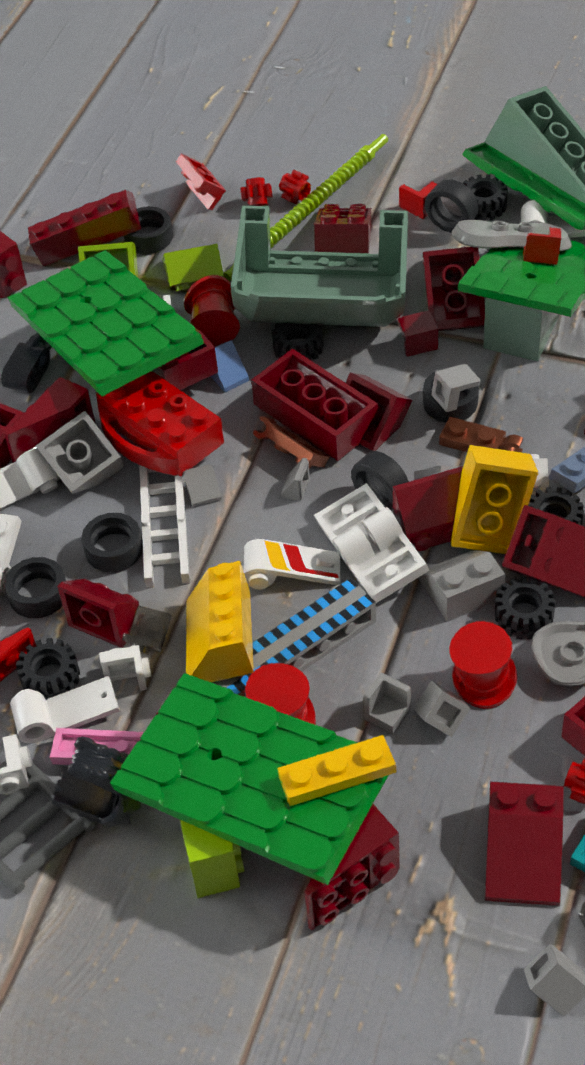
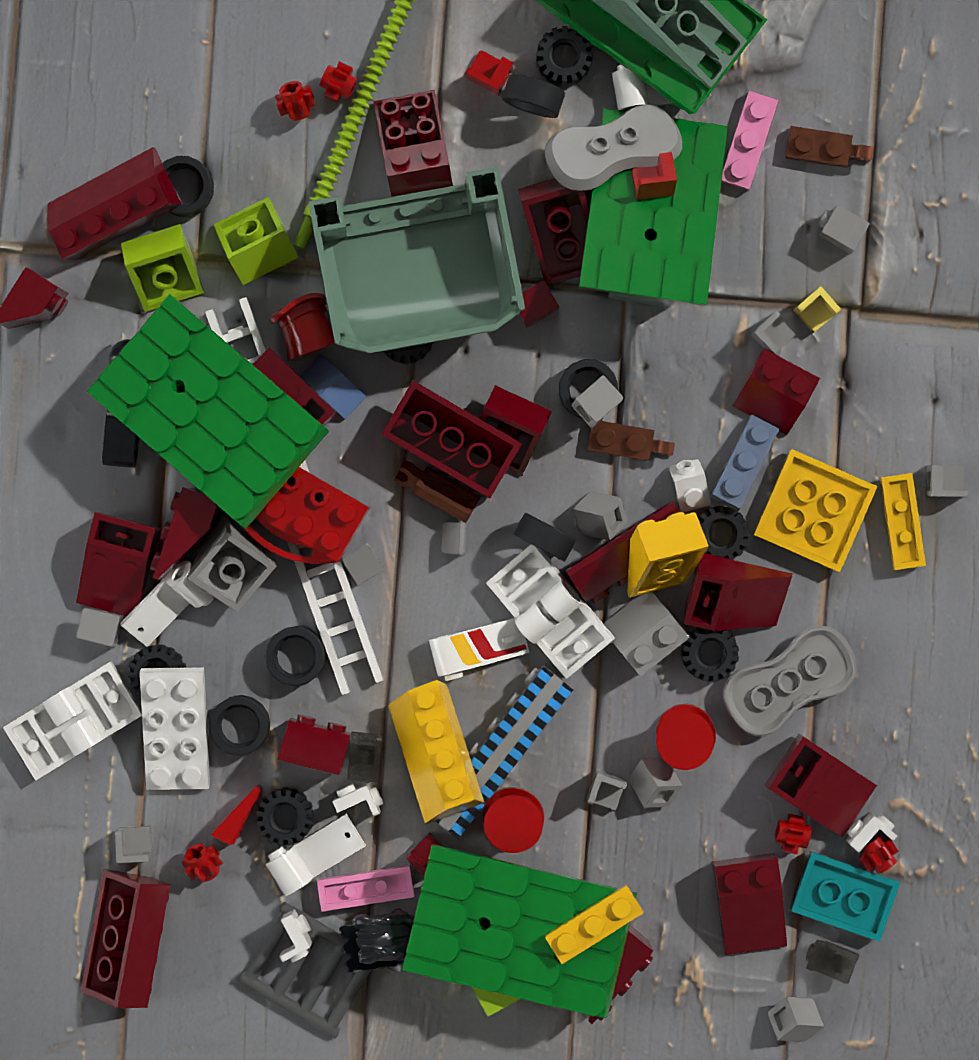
camera: 20 degrees left, 40 degrees up
bracket [176,153,226,211] -> none

